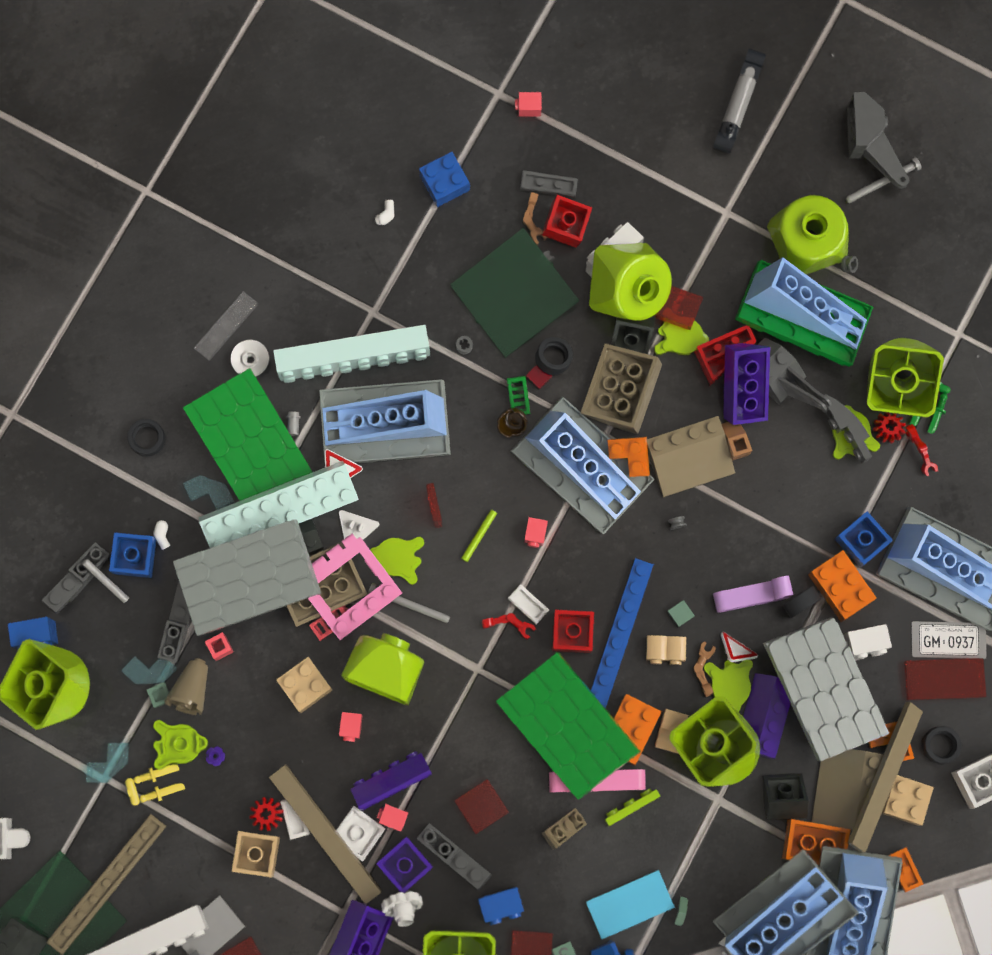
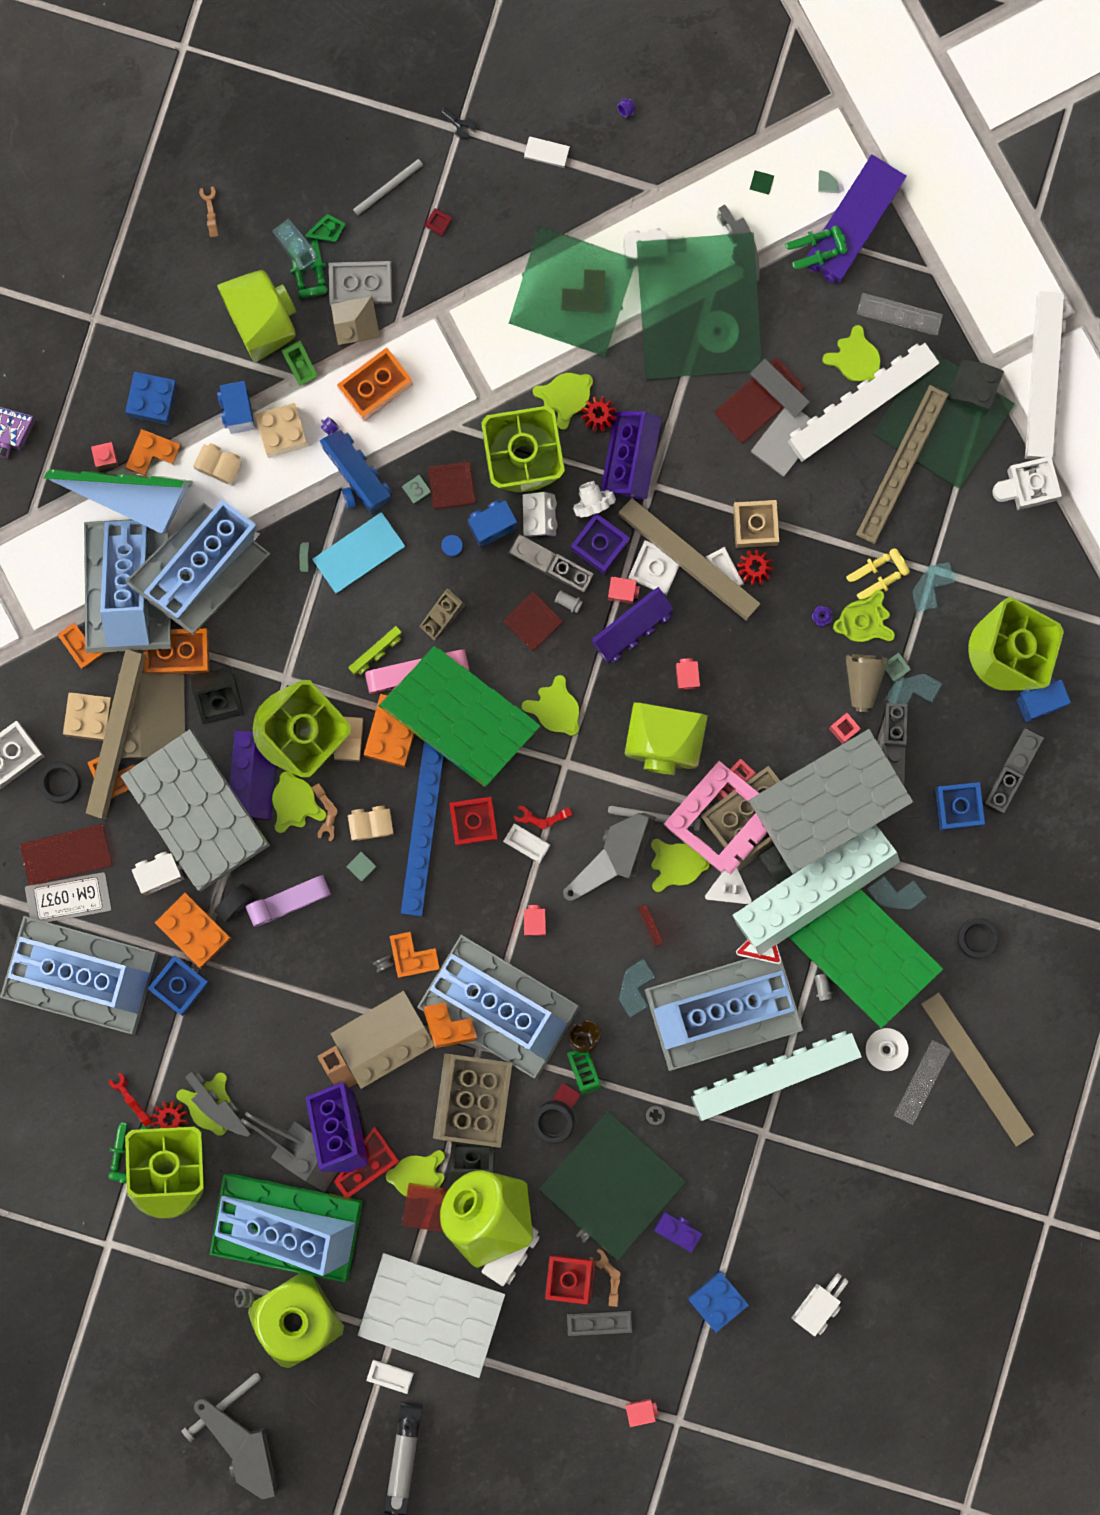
camera: 170 degrees right, 5 degrees up
light grey bar [82,559,129,603] -> none
white arm [153,520,170,550] -> none
tan brick [277,657,332,713] -> none
white arm [375,200,394,225] -> none
lime bar [461,510,497,562] -> none
white piece [720,632,758,662] -> none
none -> piece [357,1253,505,1378]
none -> white tile [366,1360,414,1394]
none -> orange plate [390,932,440,978]
none -> blue tile [441,535,463,557]
none -> lime tile [522,675,579,736]
none -> white bracket [523,492,557,537]
none -> light grey pin [555,590,583,613]
none -> dark grey slope [563,812,656,901]
none -> clear light blue tile [619,959,654,1017]
none -> dark purple brick [654,1212,702,1253]
none -> white brick [792,1273,848,1336]
none -> dark tan tile [921,992,1034,1147]

